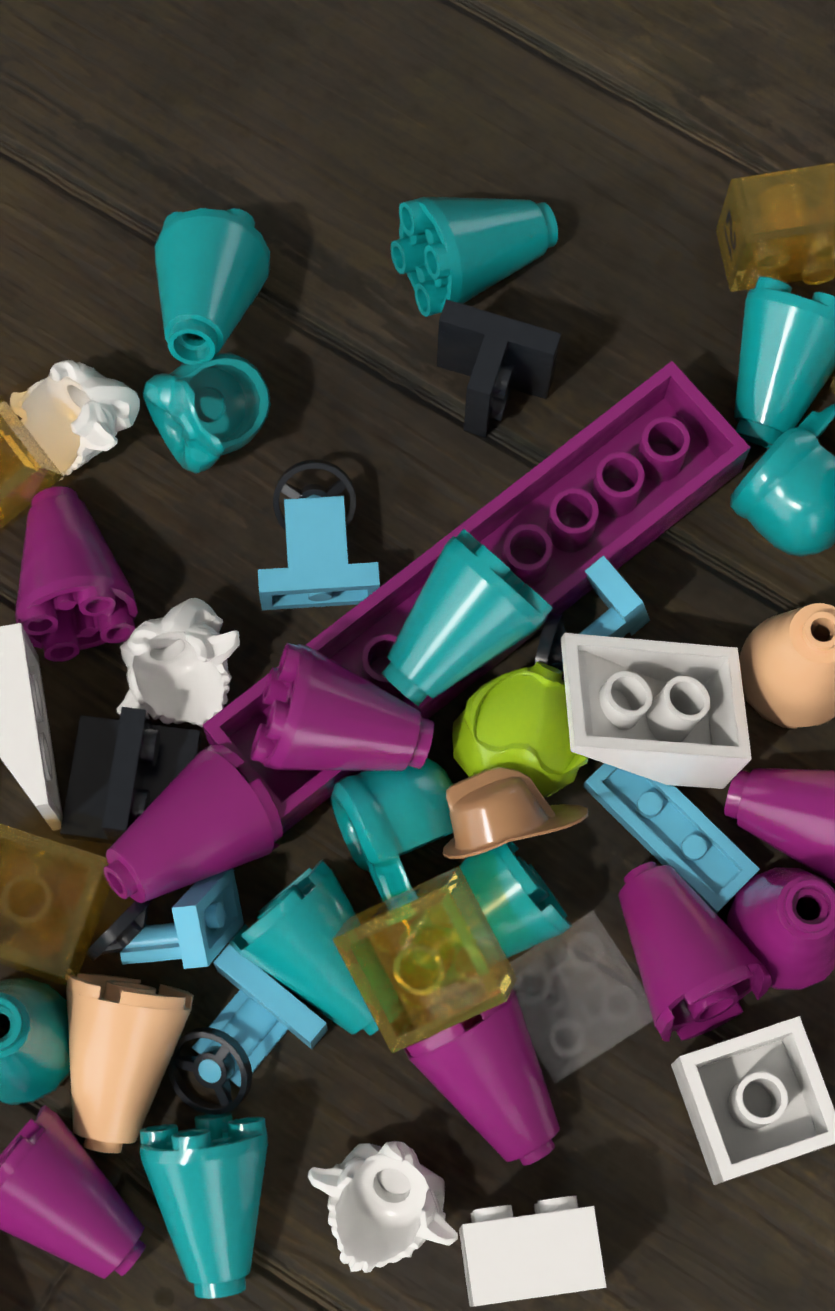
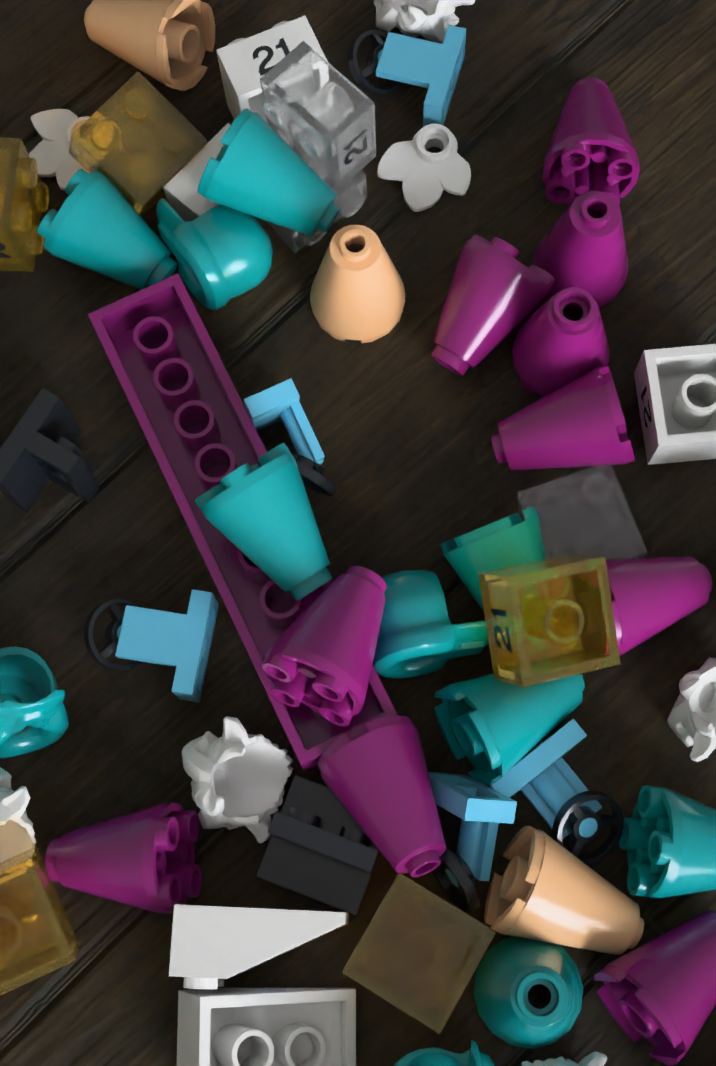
camera: 70 degrees left, 0 degrees up
medium nougat piece [443,767,588,859] -> none
lime helmet [452,662,588,798] -> none
white slope [561,633,752,789] -> none
medium azure plate [583,763,760,914] -> none

